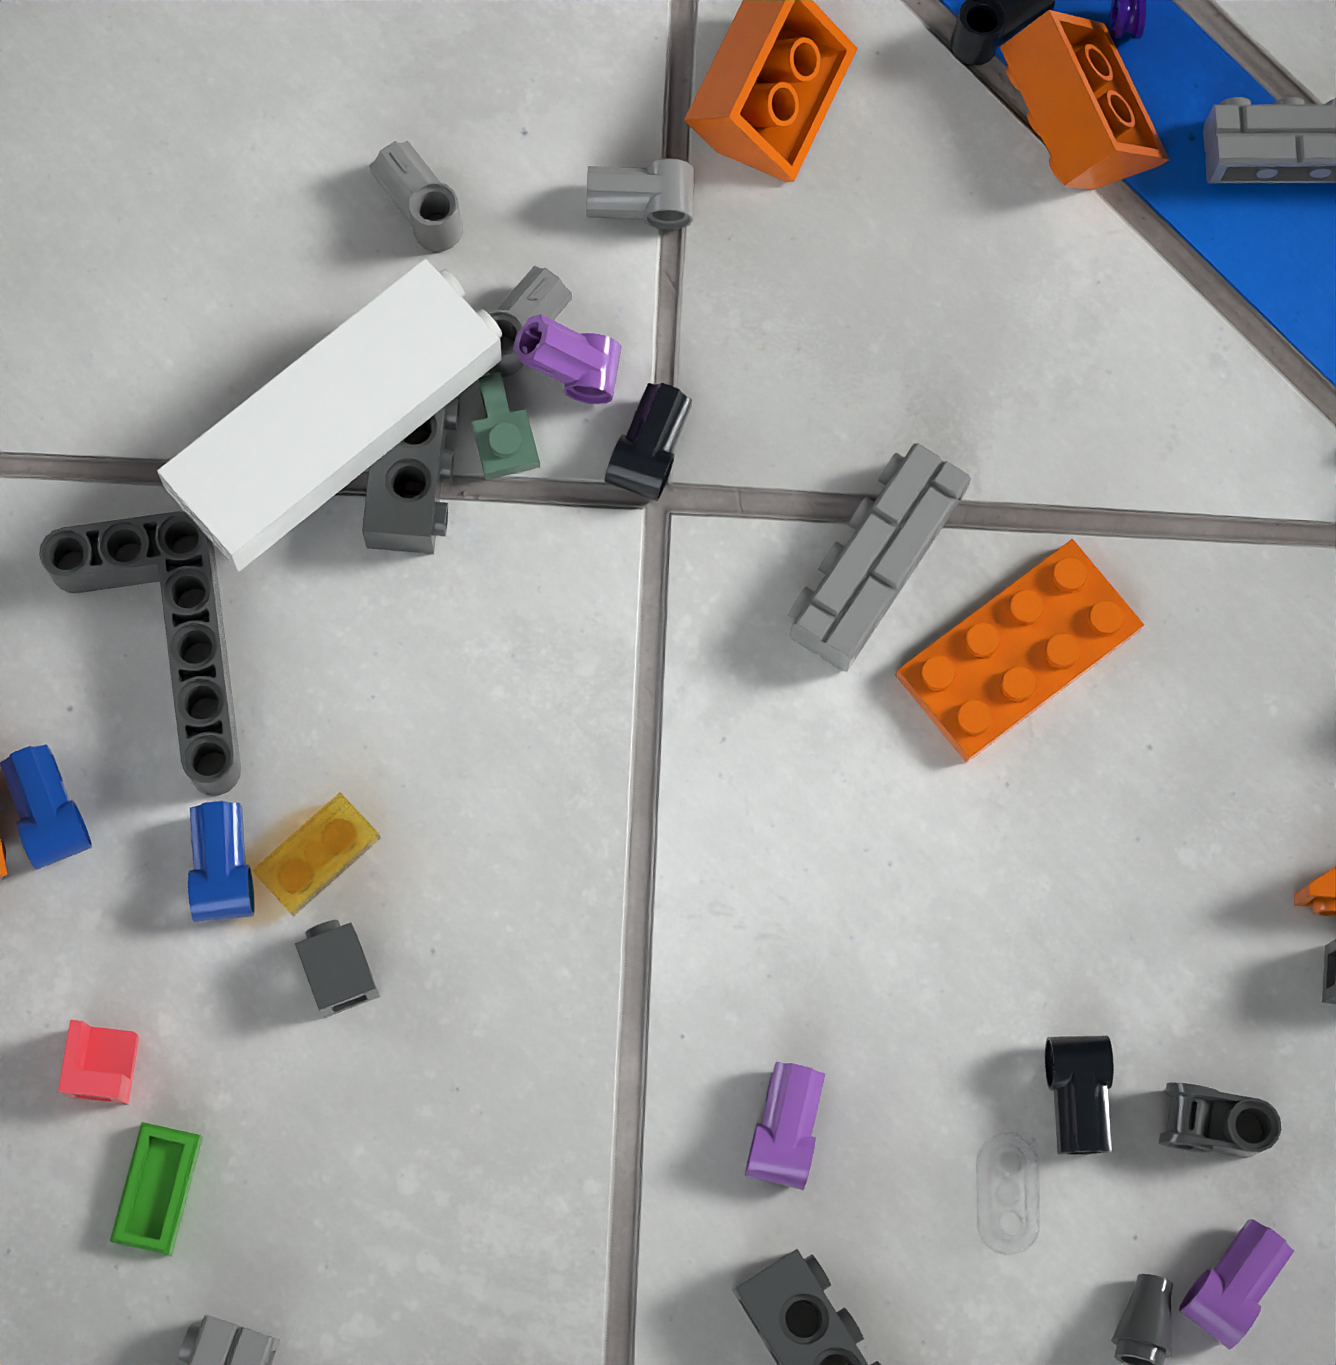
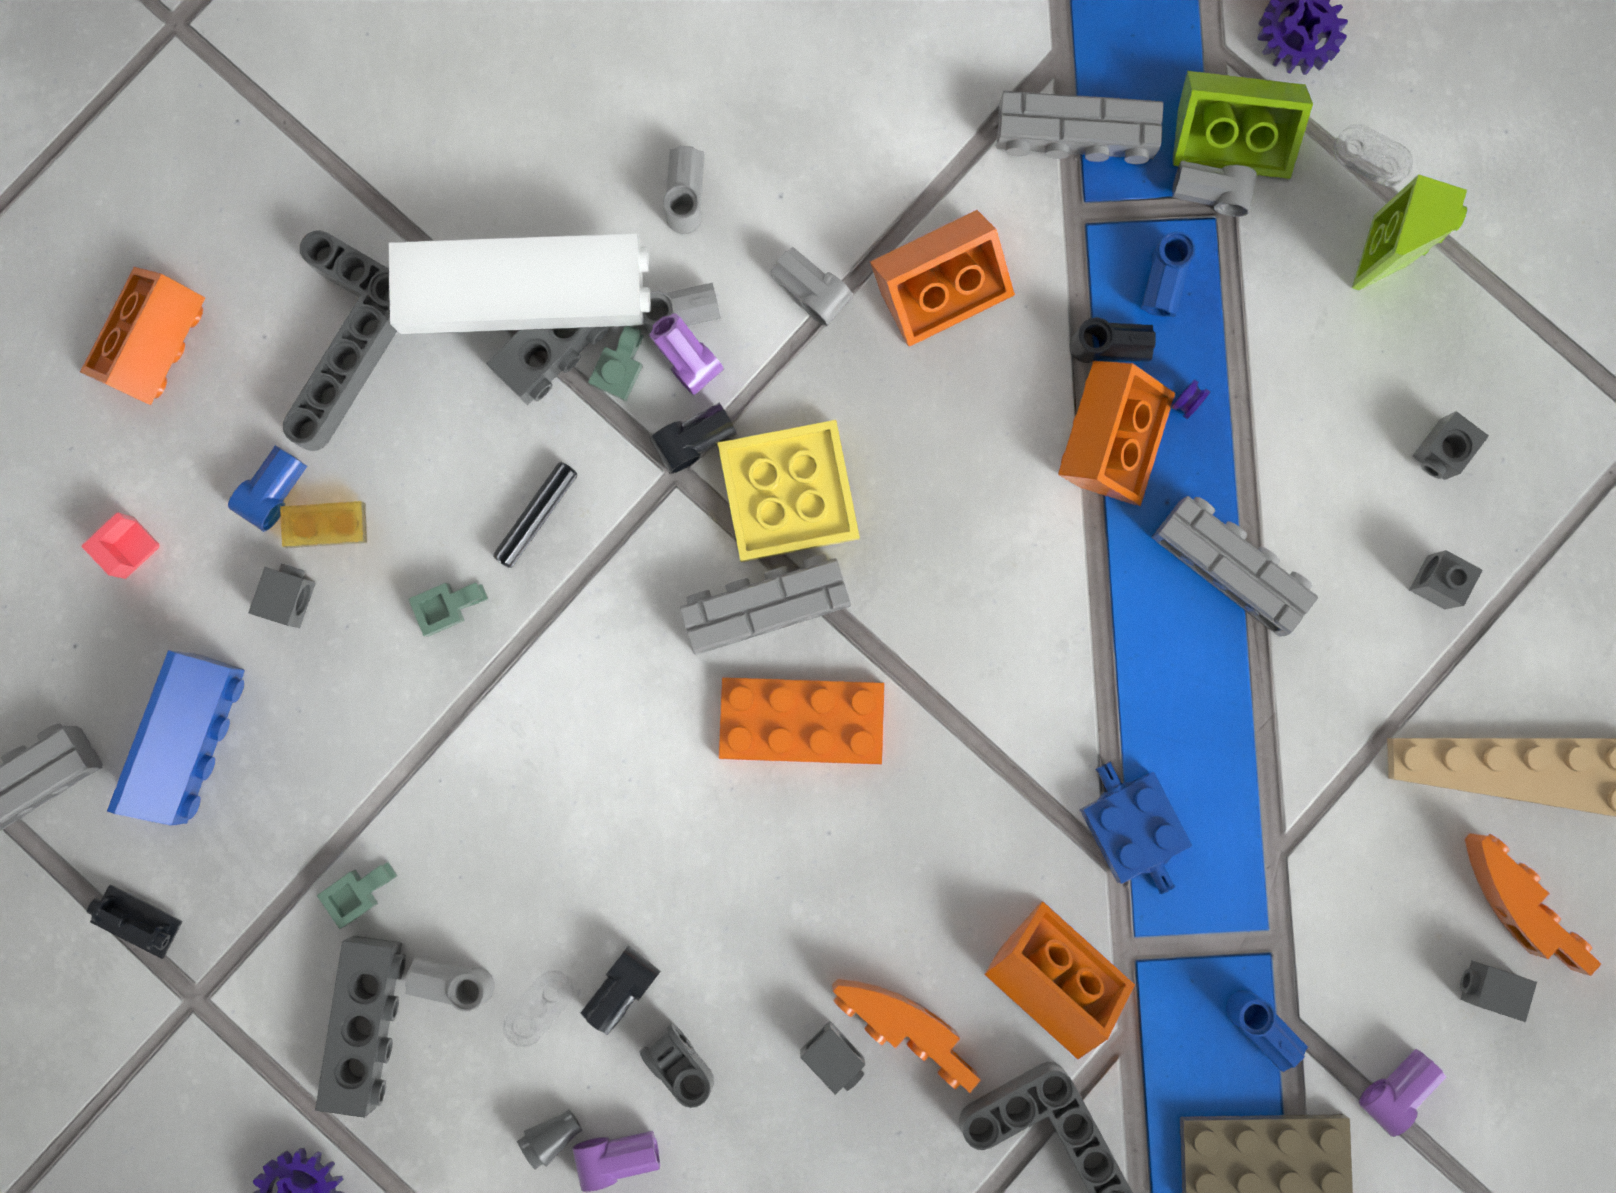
camera: 45 degrees right, 10 degrees up
blue piece [0,744,92,870] -> none
bright green tile [110,1122,203,1256] -> none
medium lavender piece [745,1062,825,1190] -> none
none -> slope [107,650,245,826]
none -> sand green plate [317,862,398,929]
none -> light grey piece [405,957,495,1011]
none -> sand green plate [408,583,488,637]
none -> black axle [493,462,577,568]
none -> light yellow plate [718,420,860,562]

